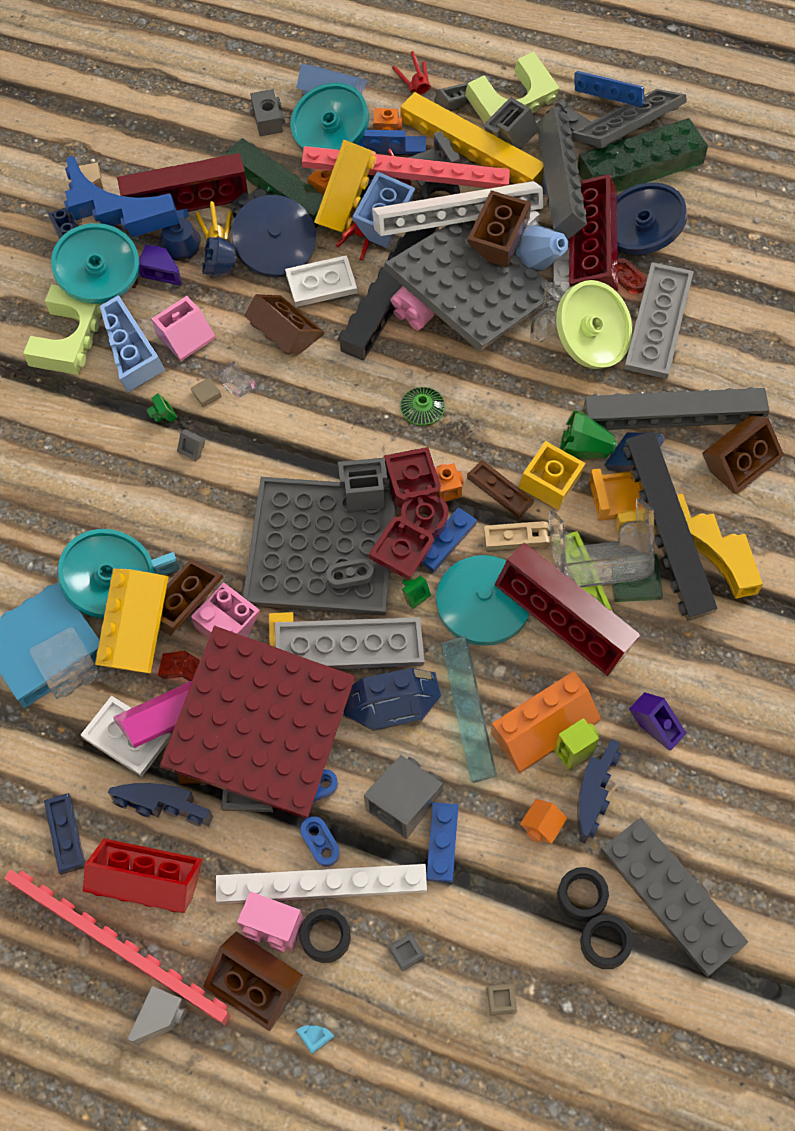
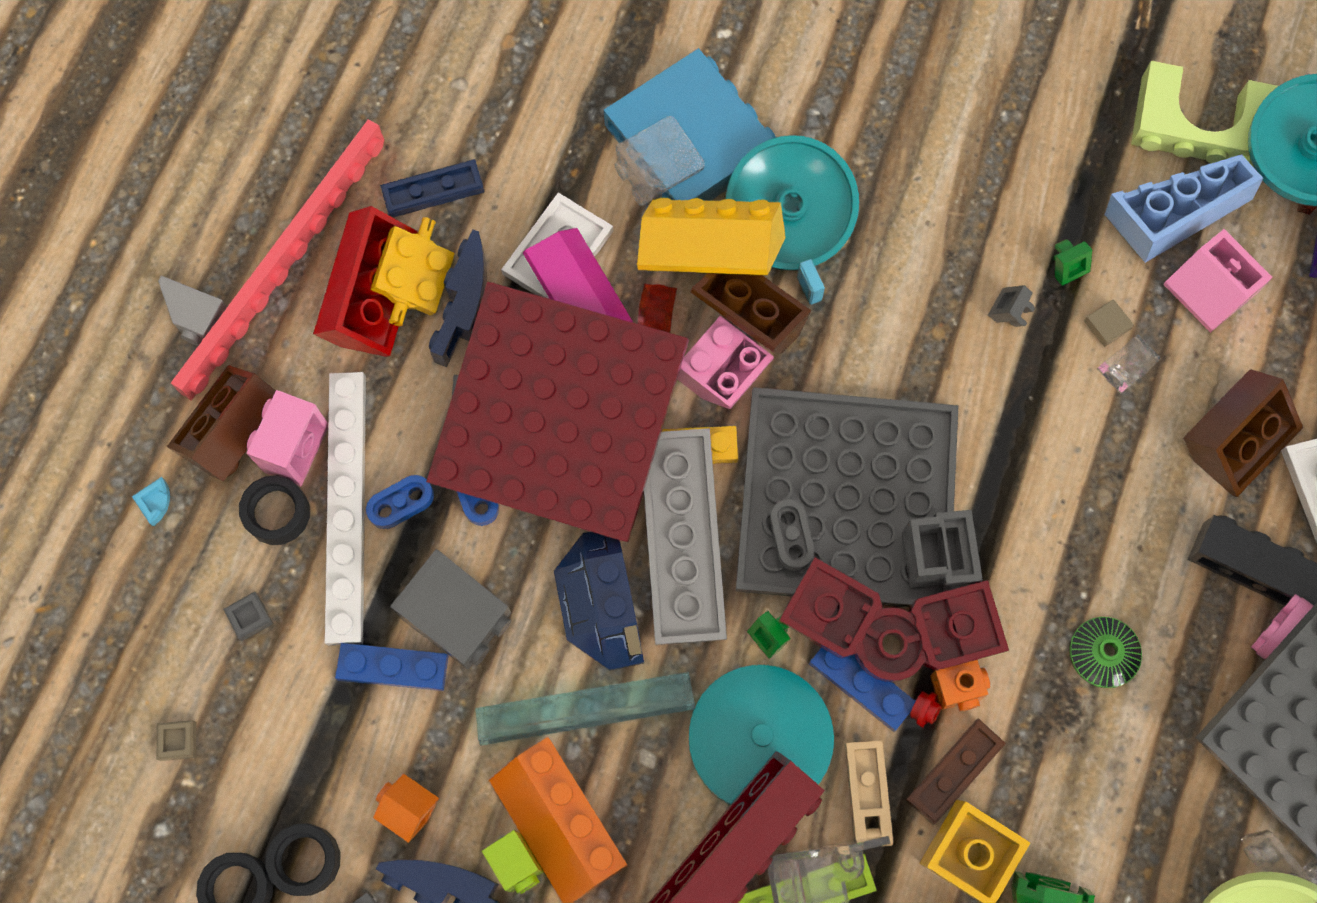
camera: 90 degrees right, 10 degrees up
none -> yellow plate [370,217,455,326]
none -> red plate [910,691,942,727]

